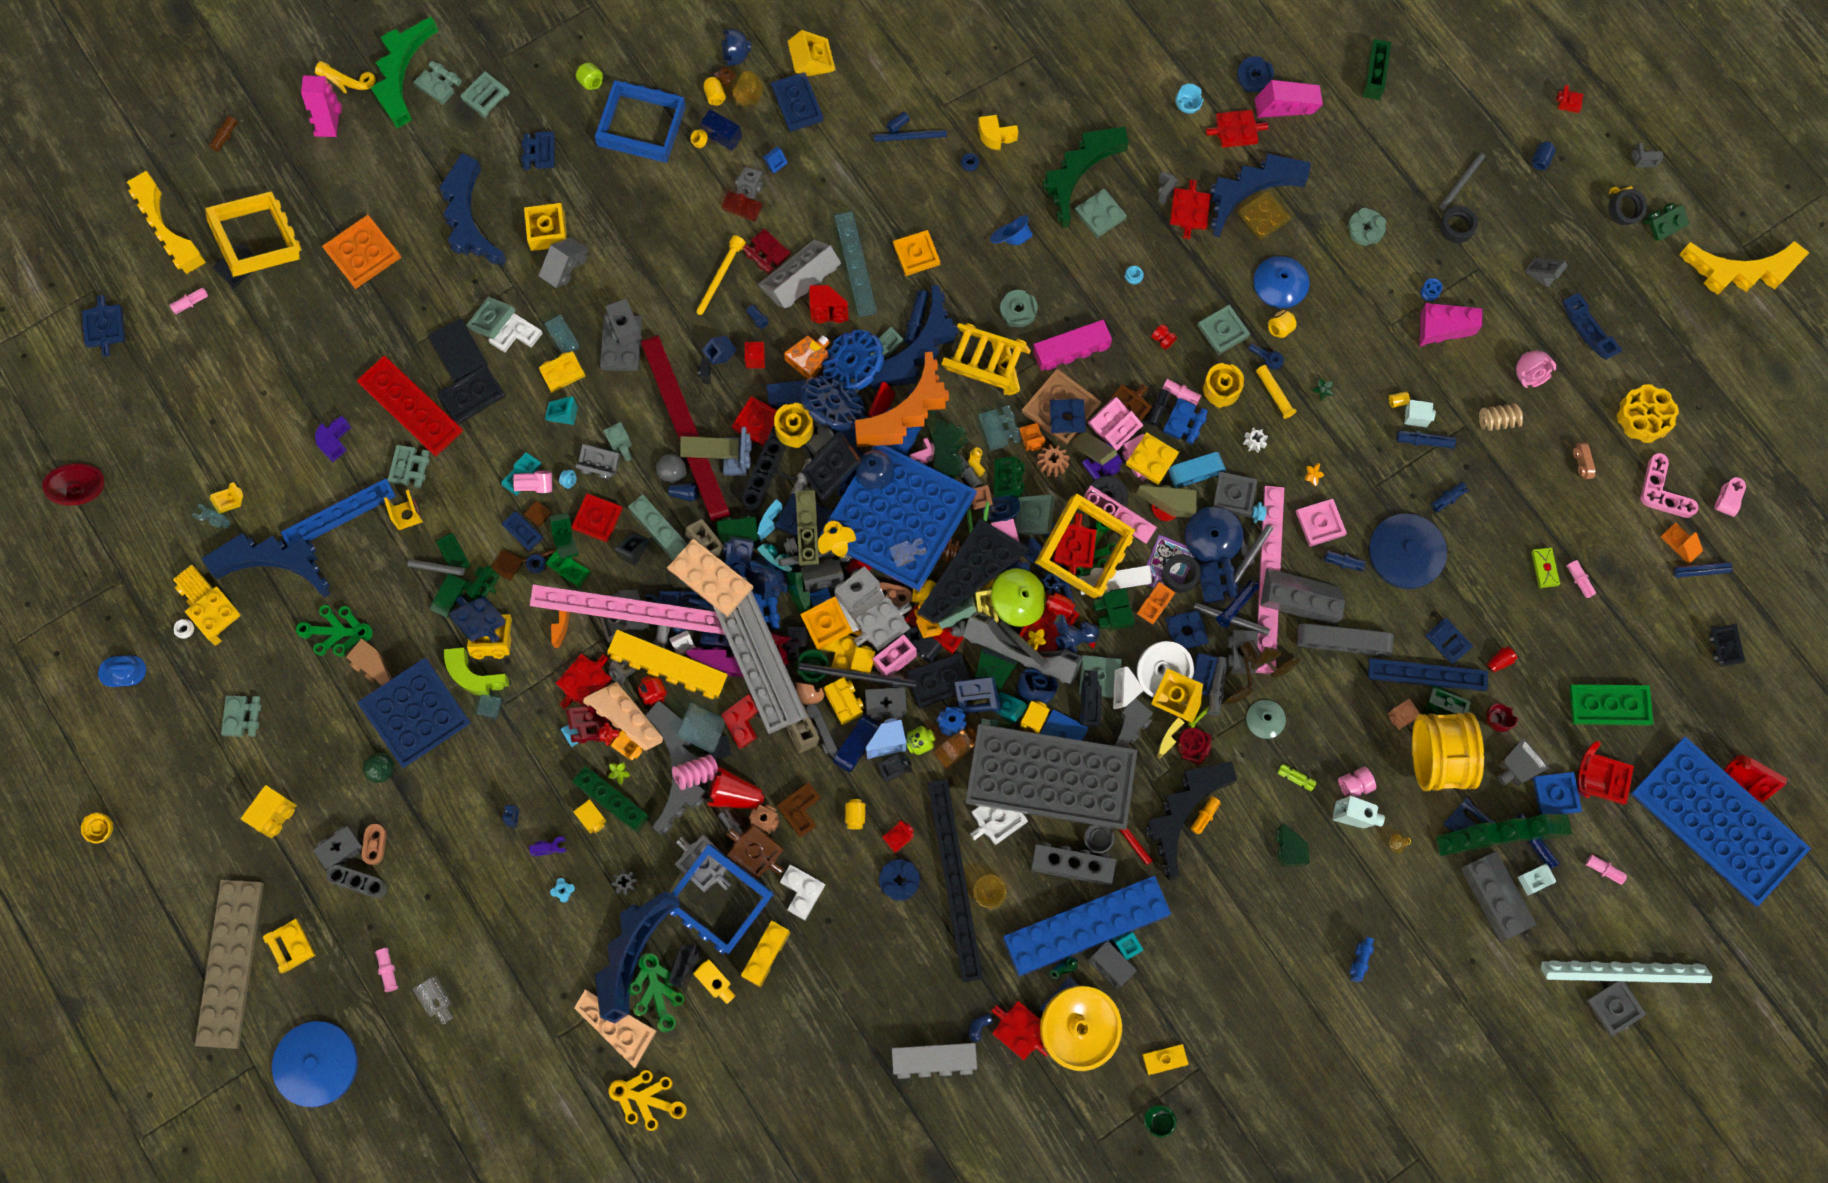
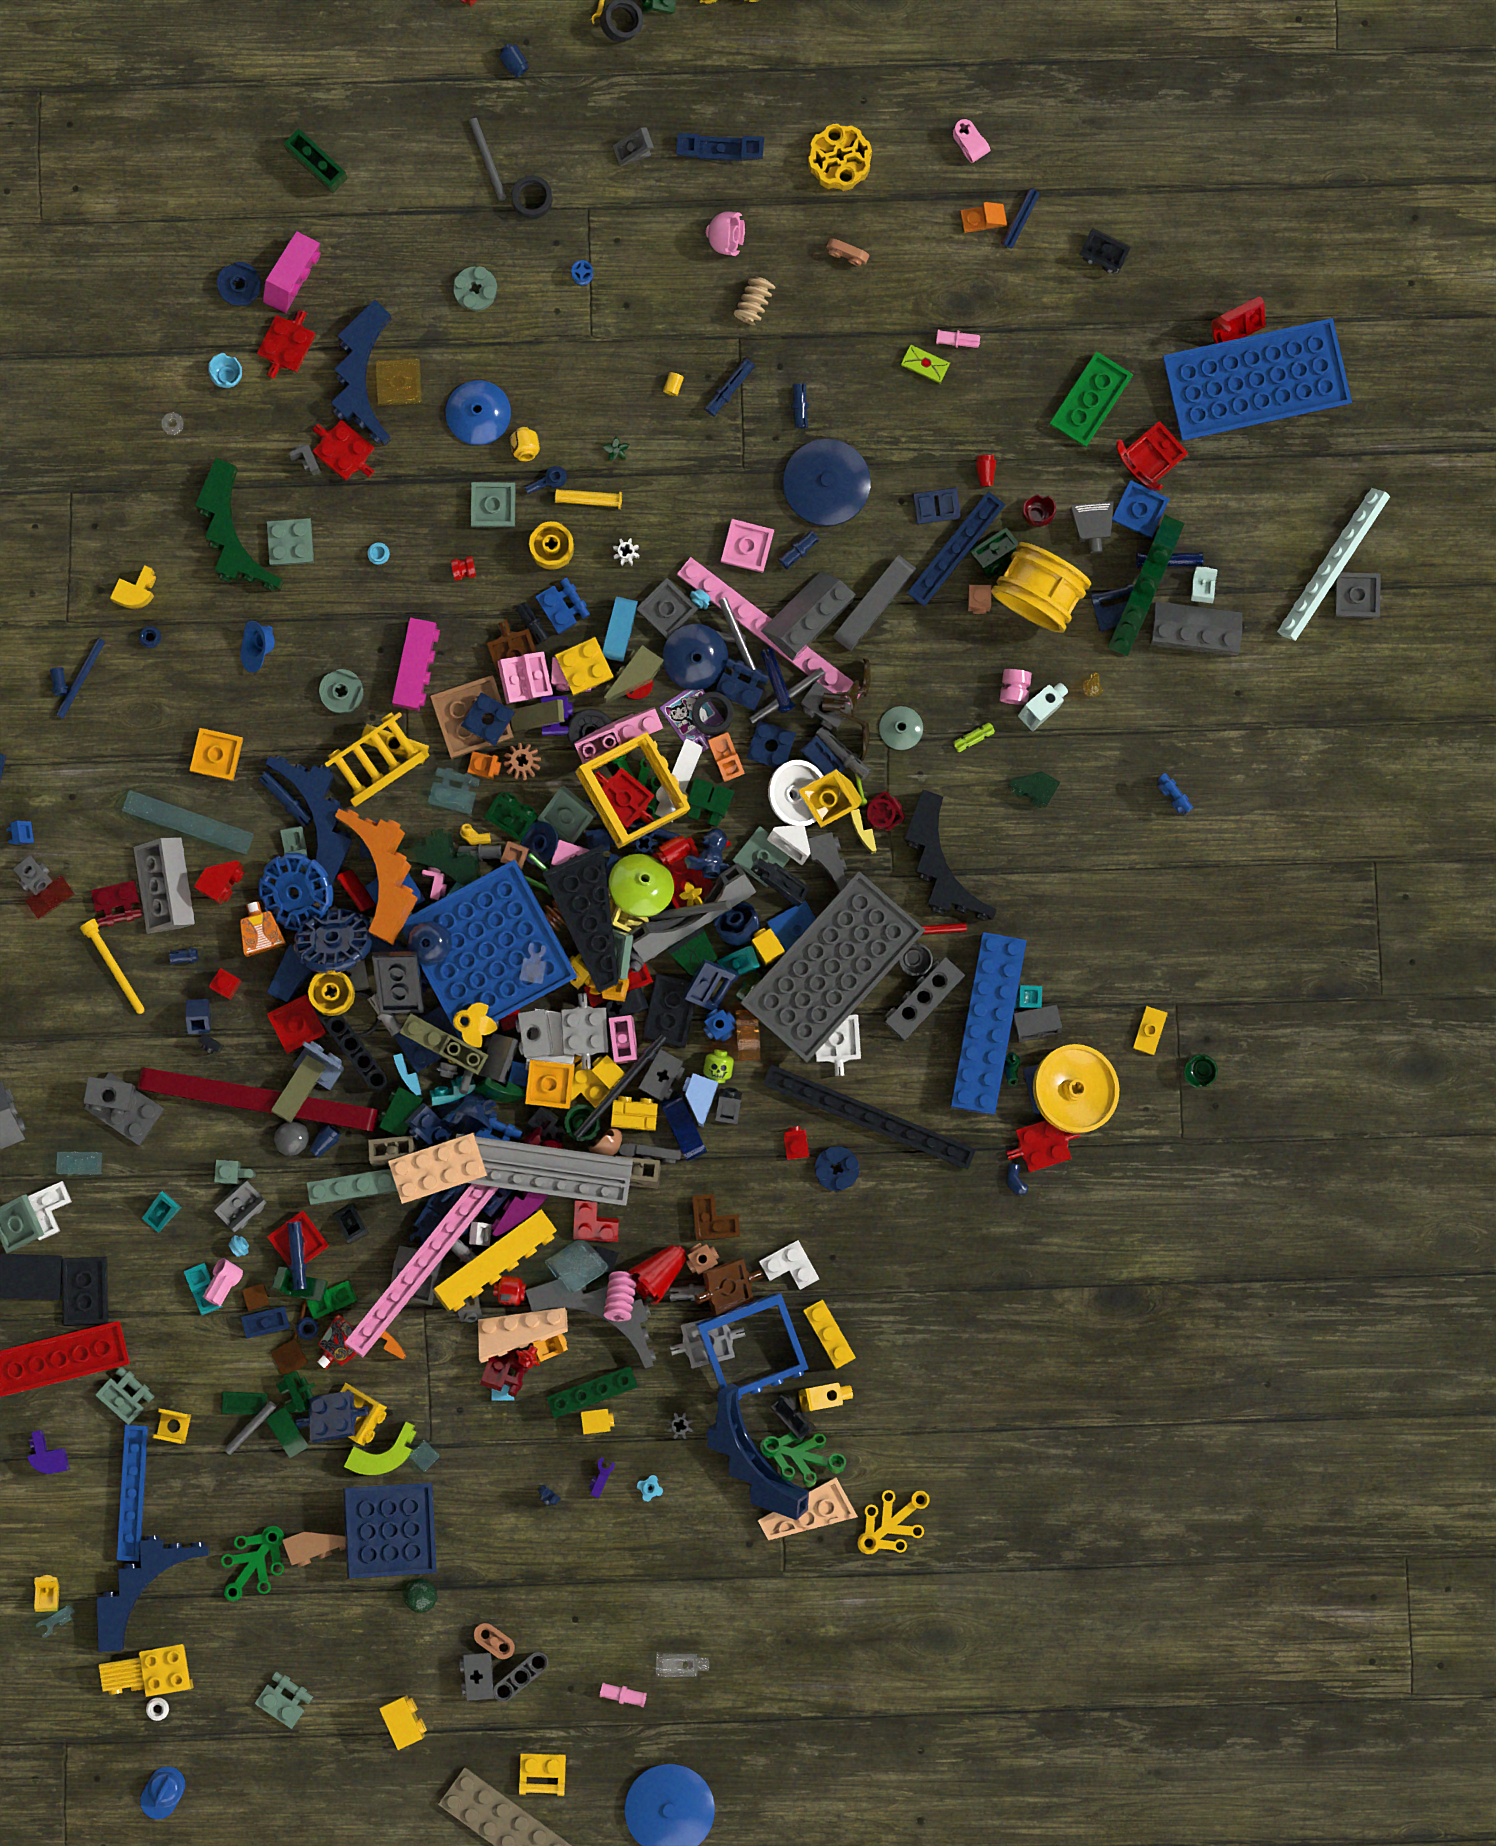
camera: 60 degrees left, 10 degrees up
yellow bracket [539,351,586,393] -> none
red plate [556,654,612,710] -> none
lime plant [608,762,630,785] -> none
yellow brick [845,799,865,829] -> none
nougat plate [880,582,912,607] -> none
light grey brick [892,1043,977,1079] -> none
clear yellow hat [972,874,1007,909] -> none
bright pink pin [1162,379,1201,405] -> none
light orange axle [1191,796,1221,834] -> none
light orange plant [1305,463,1324,486] -> none
light aqua brick [1405,400,1435,427] -> none
dark pink wedge [1419,303,1482,347] -> none
bright pink axle [1585,854,1627,885] -> none
bright pink beam [1641,453,1698,518] -> none
none -> clear plate [161,413,184,435]
none -> dark blue pin [287,1222,307,1290]
none -> torso [316,1314,358,1369]

